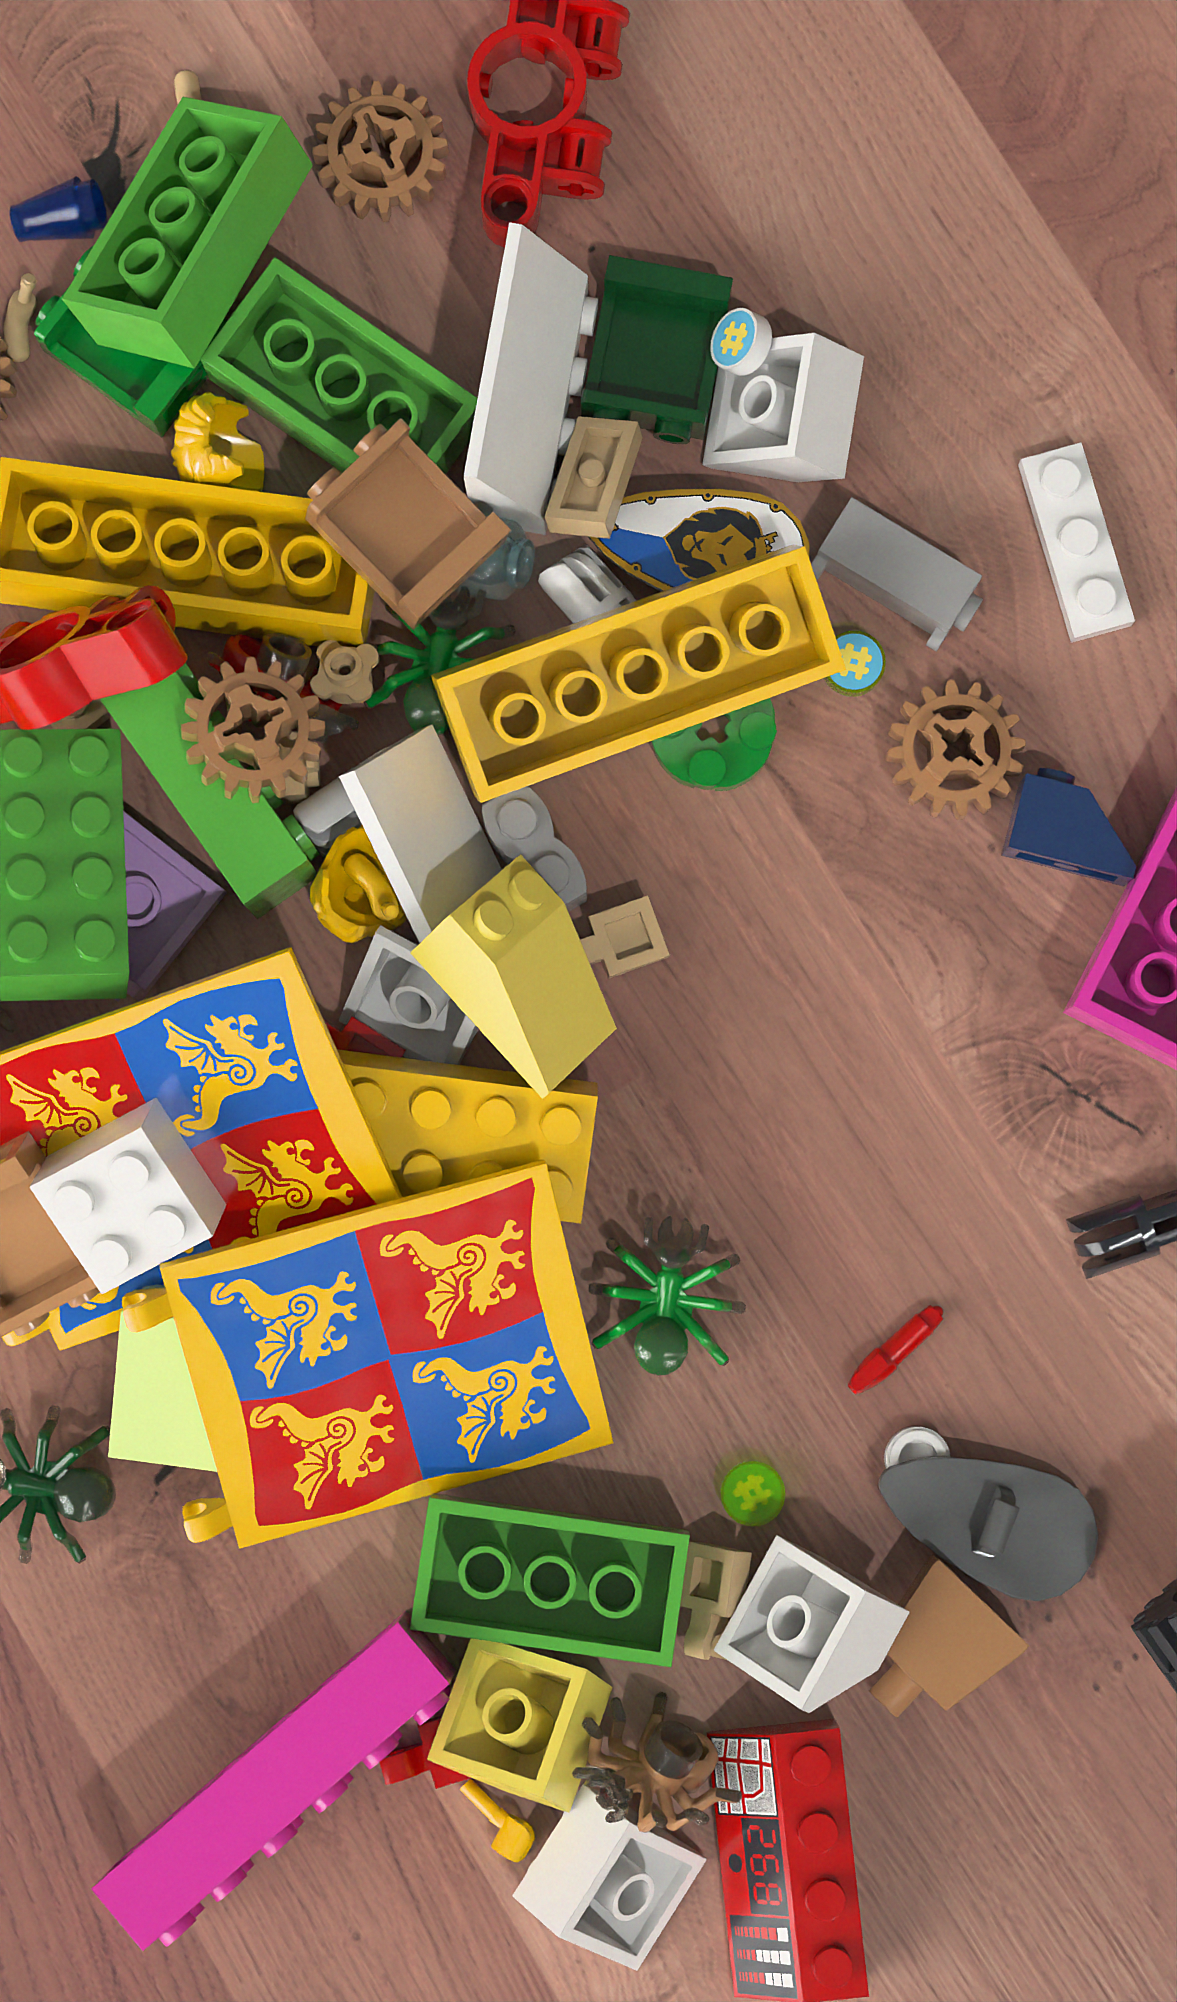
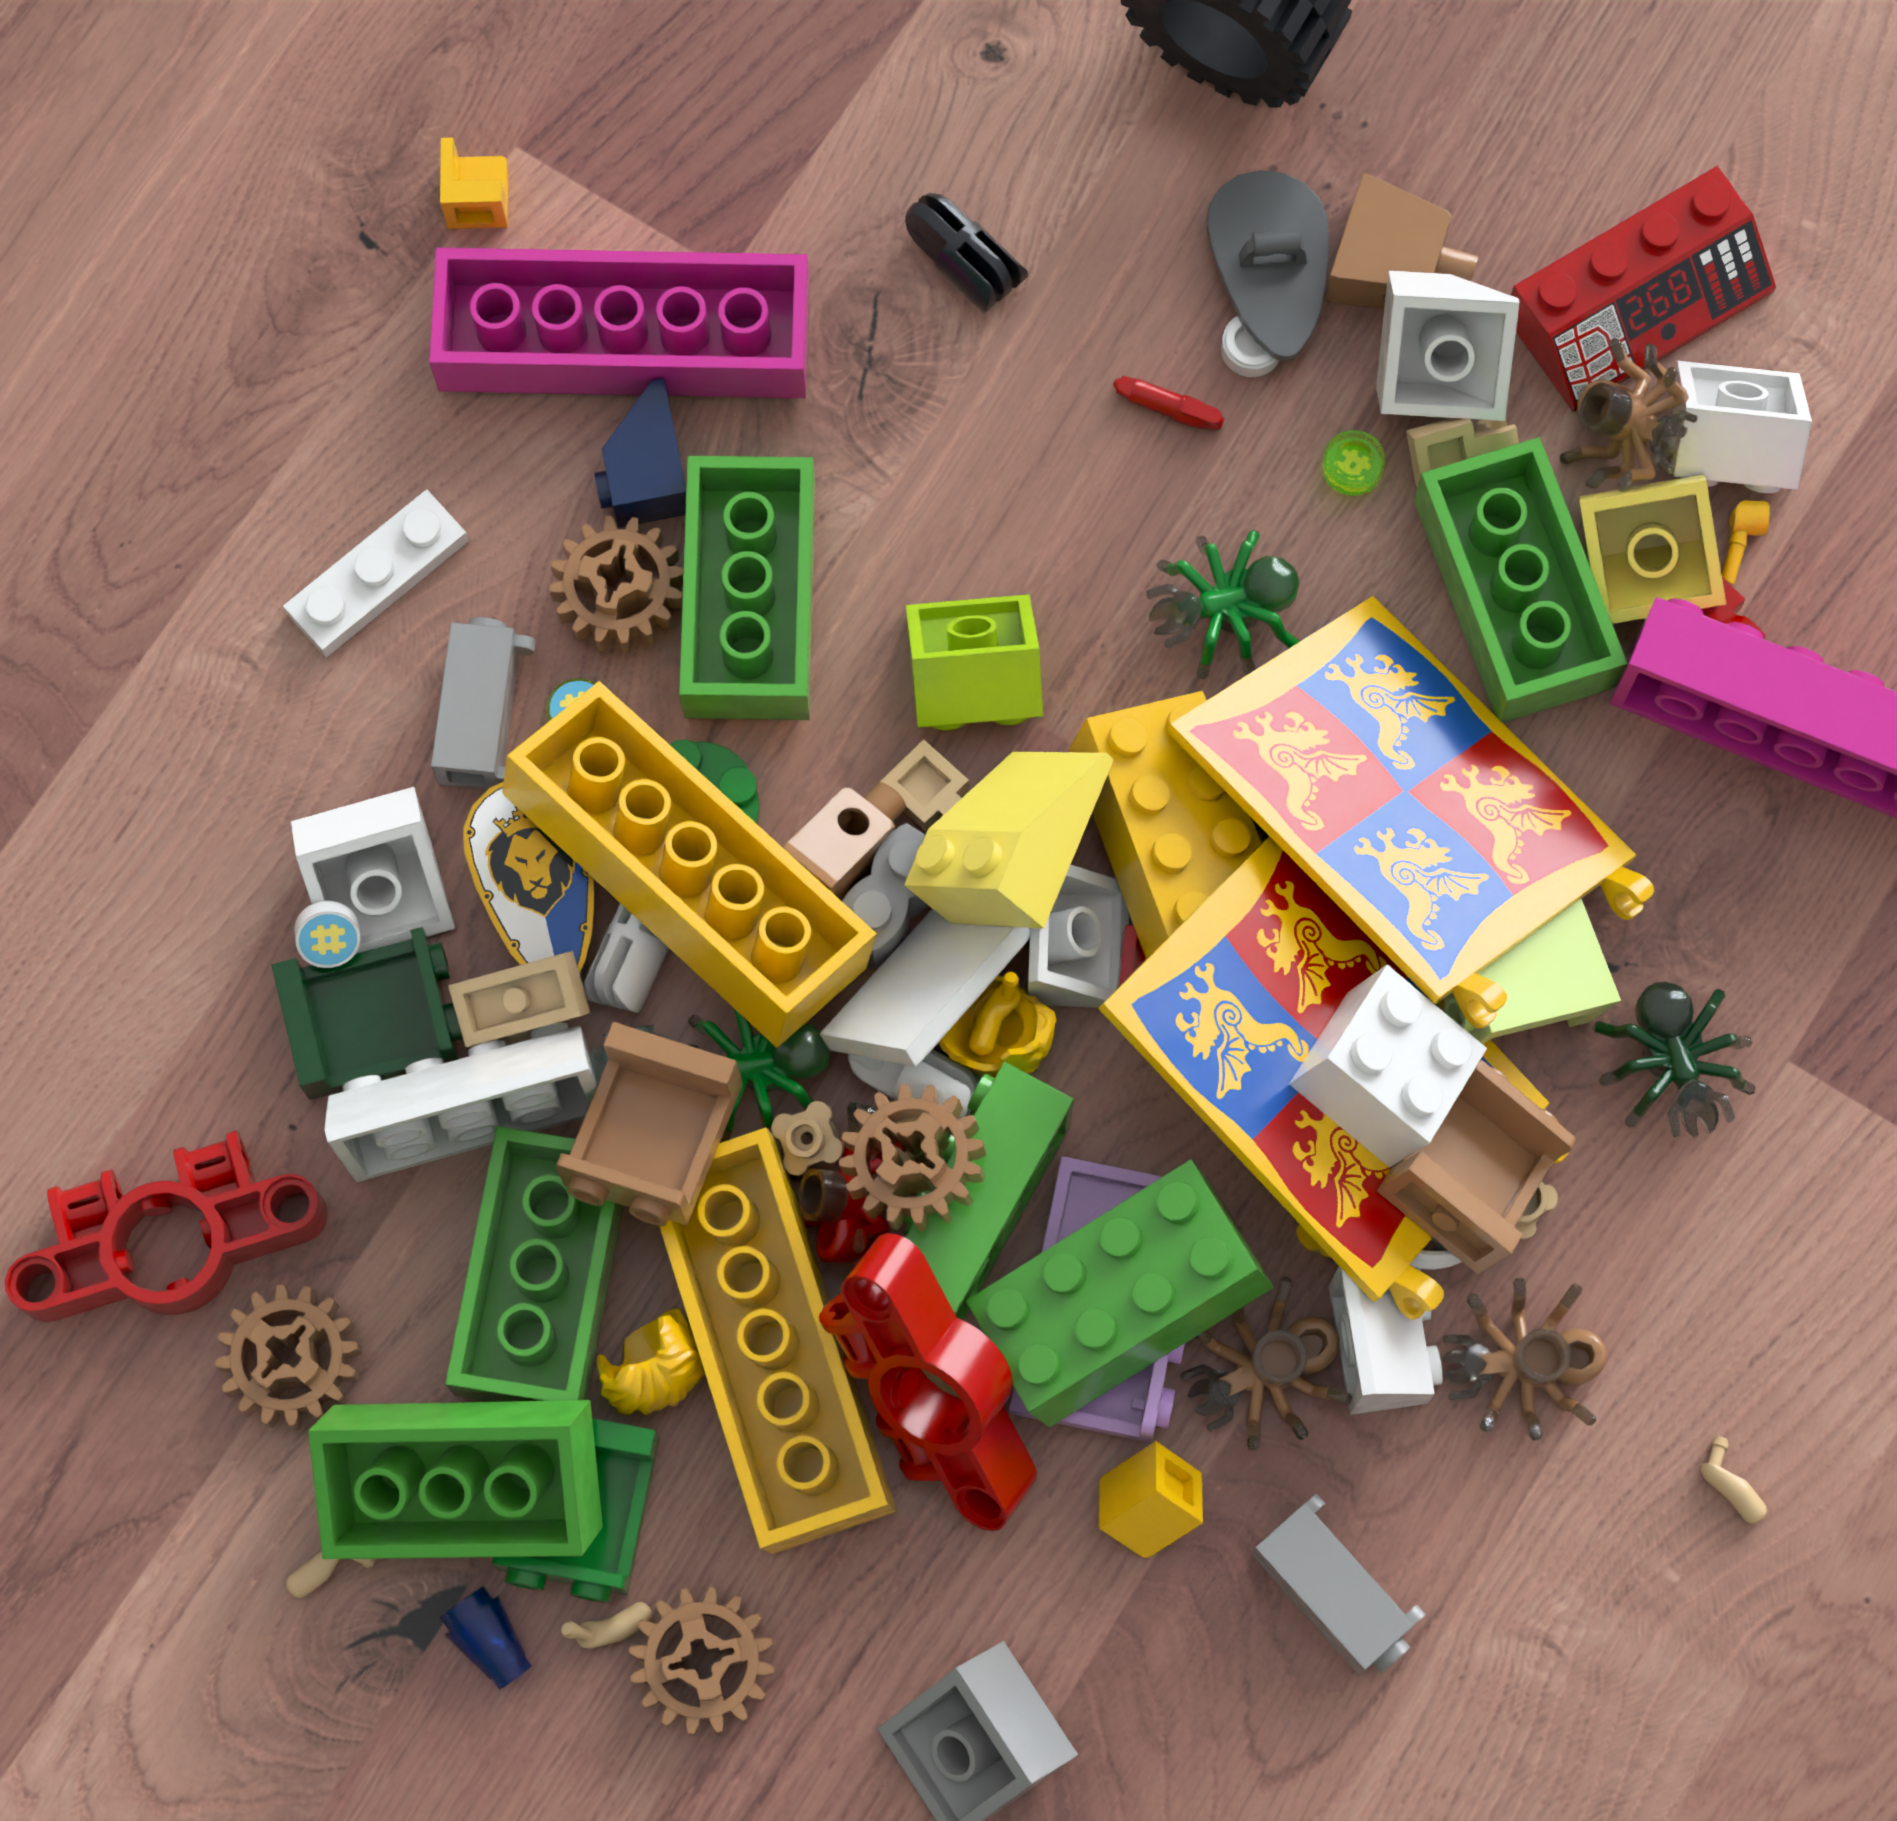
camera: 120 degrees left, 10 degrees down
none -> bright green brick [679,456,816,720]
none -> torso [782,782,906,901]
none -> lime slope [906,594,1044,731]

